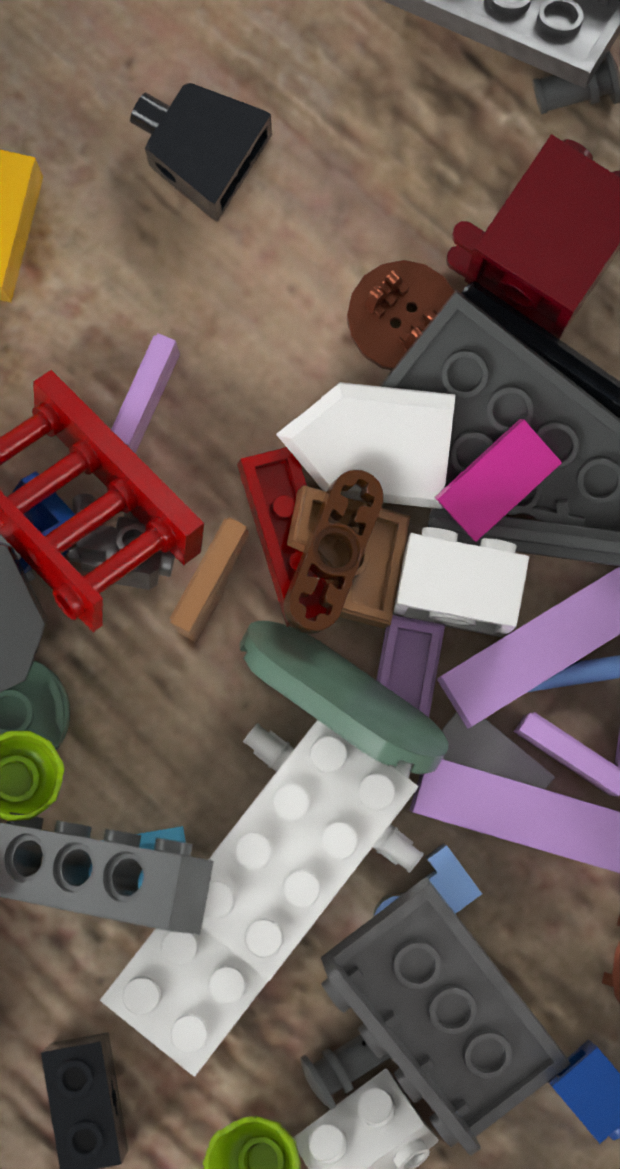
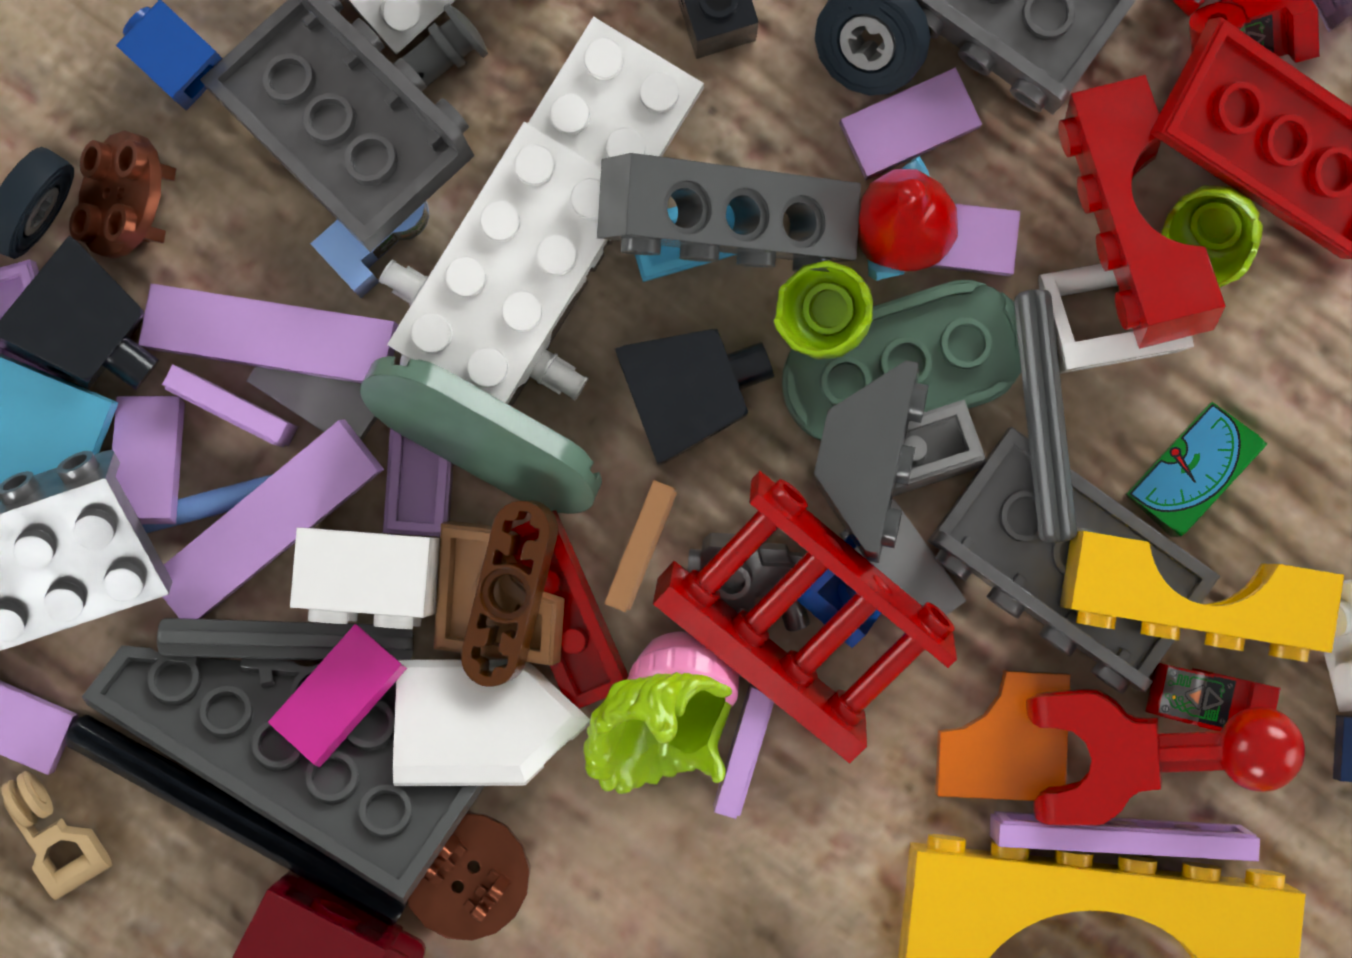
camera: 170 degrees right, 5 degrees up
none -> lime hair [583,631,740,794]
none -> black torso [615,329,775,466]

